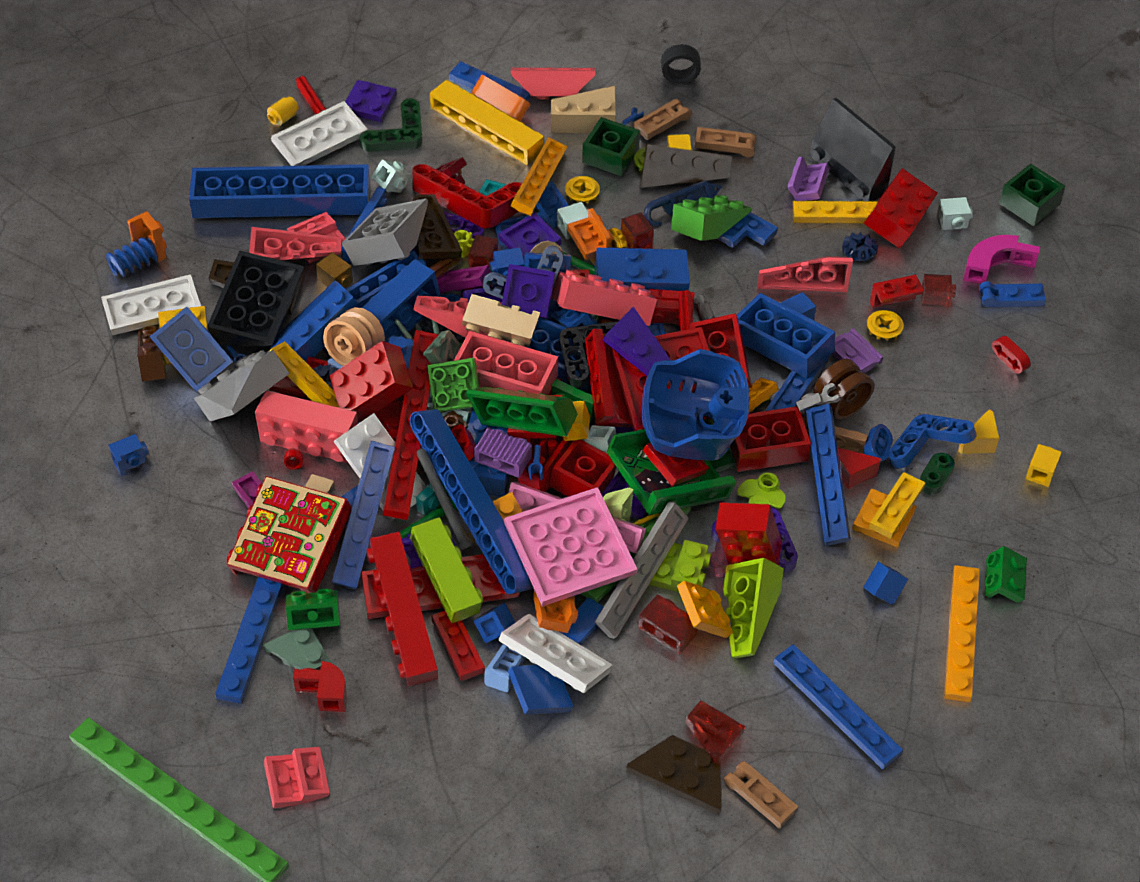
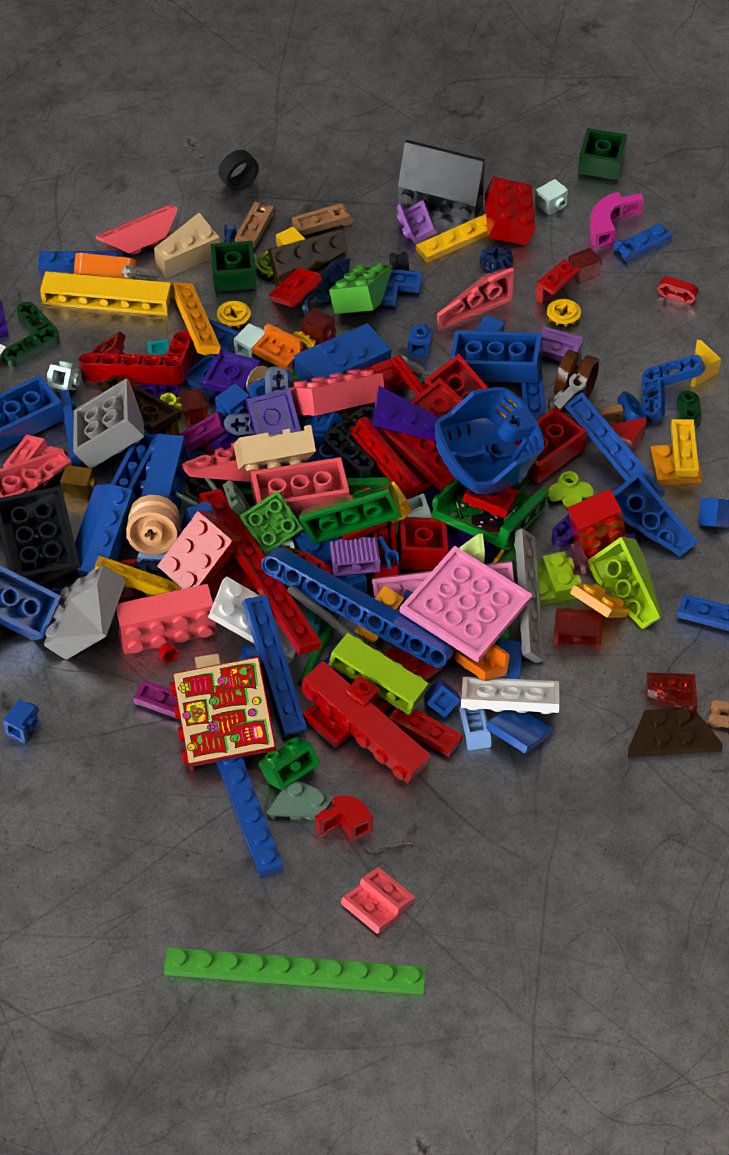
camera: 30 degrees left, 0 degrees up
none -> light grey axle [122,265,159,281]
none -> red plate [268,268,322,307]
none -> red bracket [346,675,379,706]
none -> black wheel [389,251,409,271]
none -> blue brick [407,323,433,358]
none -> blue wedge [613,471,698,557]

